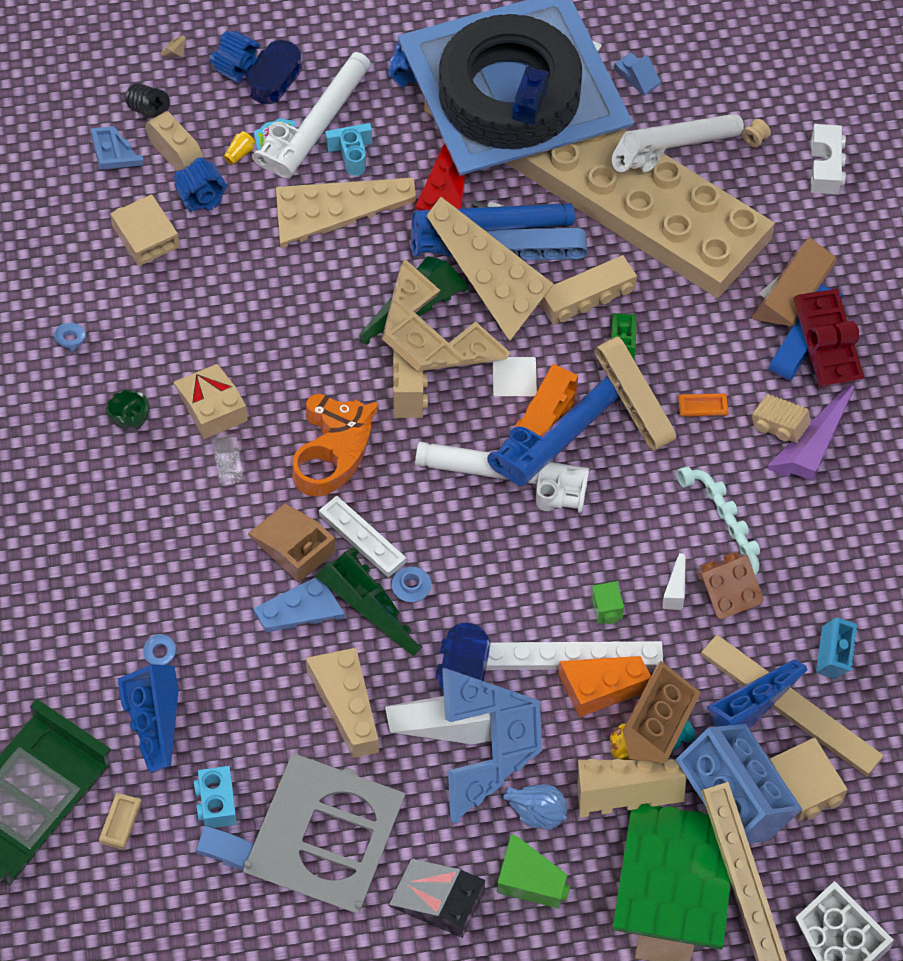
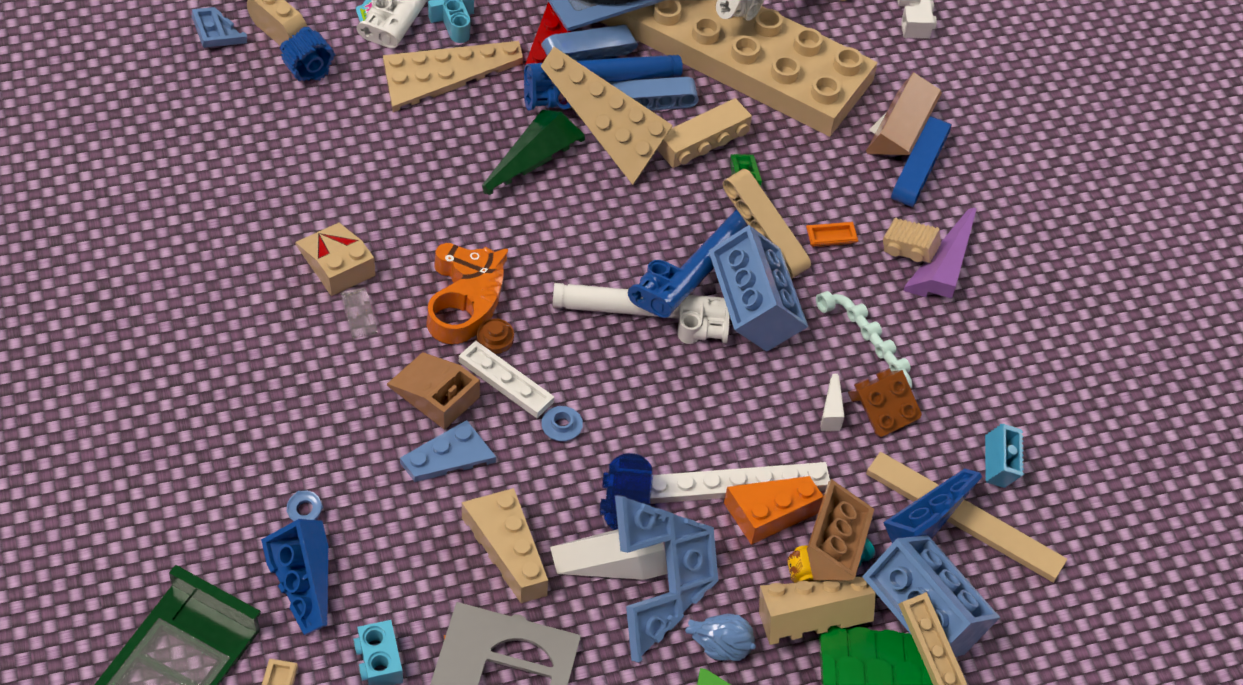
camera: 10 degrees left, 5 degrees down
medium blue piece [54,323,86,352] -> none
dark green hair [105,389,150,431] -> none
tan brick [110,194,180,266] -> none
yellow cone [223,131,256,165] -> none
dark green wedge [315,547,423,656] -> none
tan wing [382,259,511,371] -> none
tan wedge [393,349,428,418] -> none
white sticker [493,357,537,396] -> none
orange wedge [515,363,579,436] -> none
bright green brick [591,581,624,624] -> none
tan brick [769,738,848,822] -> none
dark red plate [793,289,865,388] -> none
none -> dark orange plate [477,319,514,354]
none -> medium blue beam [541,25,638,61]
none -> medium blue brick [708,225,808,352]

